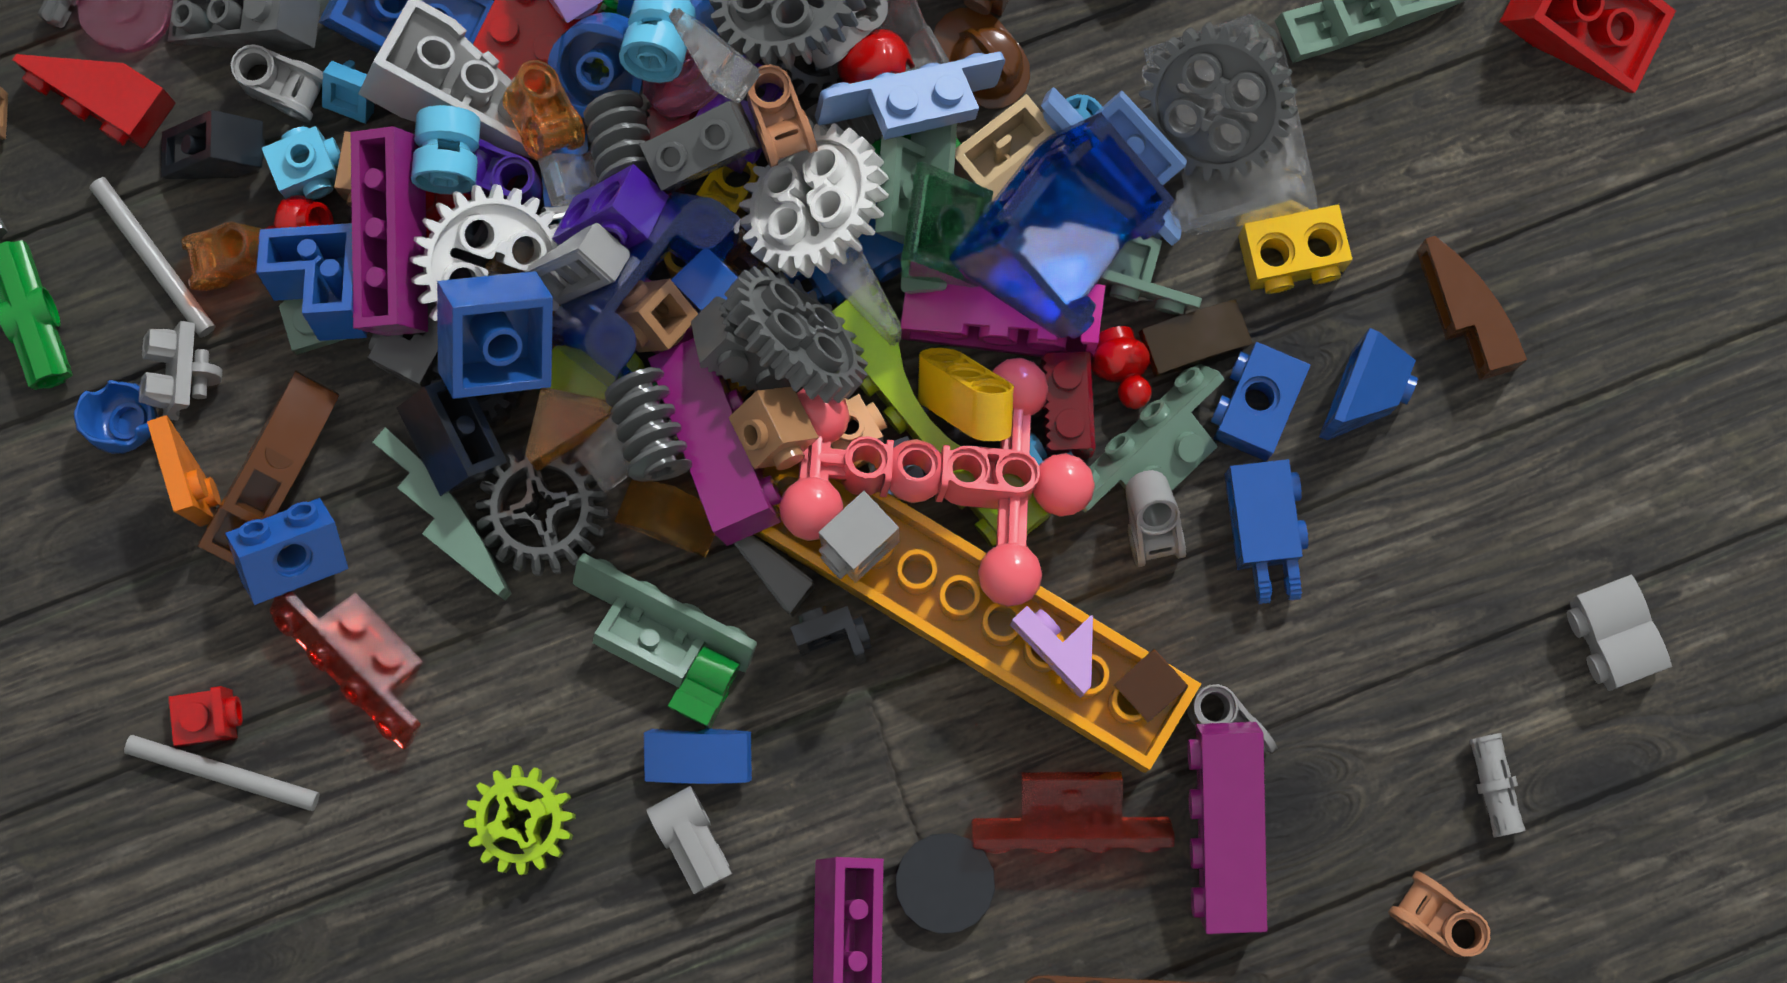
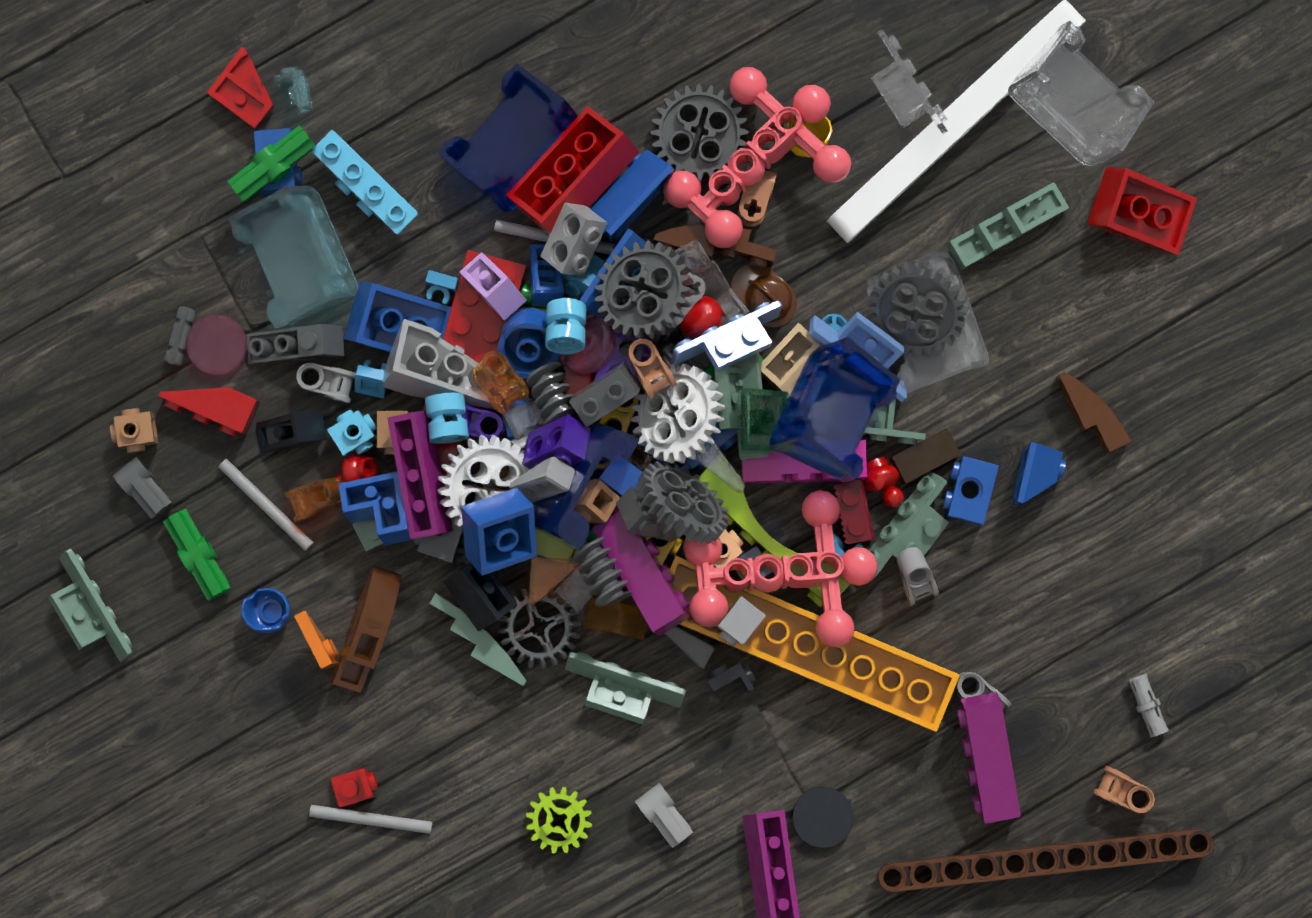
camera: 10 degrees left, 5 degrees up
light grey hips [139,321,223,421] -> none
blue brick [225,498,349,605] -> none
clear red bracket [270,591,423,749] -> none
blue slope [644,728,752,784] -> none
green leg [668,646,740,729] -> none
clear slope [669,8,761,103] -> none
medium nougat brick [729,387,819,470] -> none
yellow beam [918,347,1014,441] -> none
clear red bracket [972,772,1175,854] -> none
lavender slope [1010,606,1093,698] -> none
reddish brown slope [1114,649,1188,723] -> none
blue hinge [1224,459,1308,604] -> none
yellow brick [1238,204,1352,294] -> none
light grey brick [1567,574,1672,691] -> none

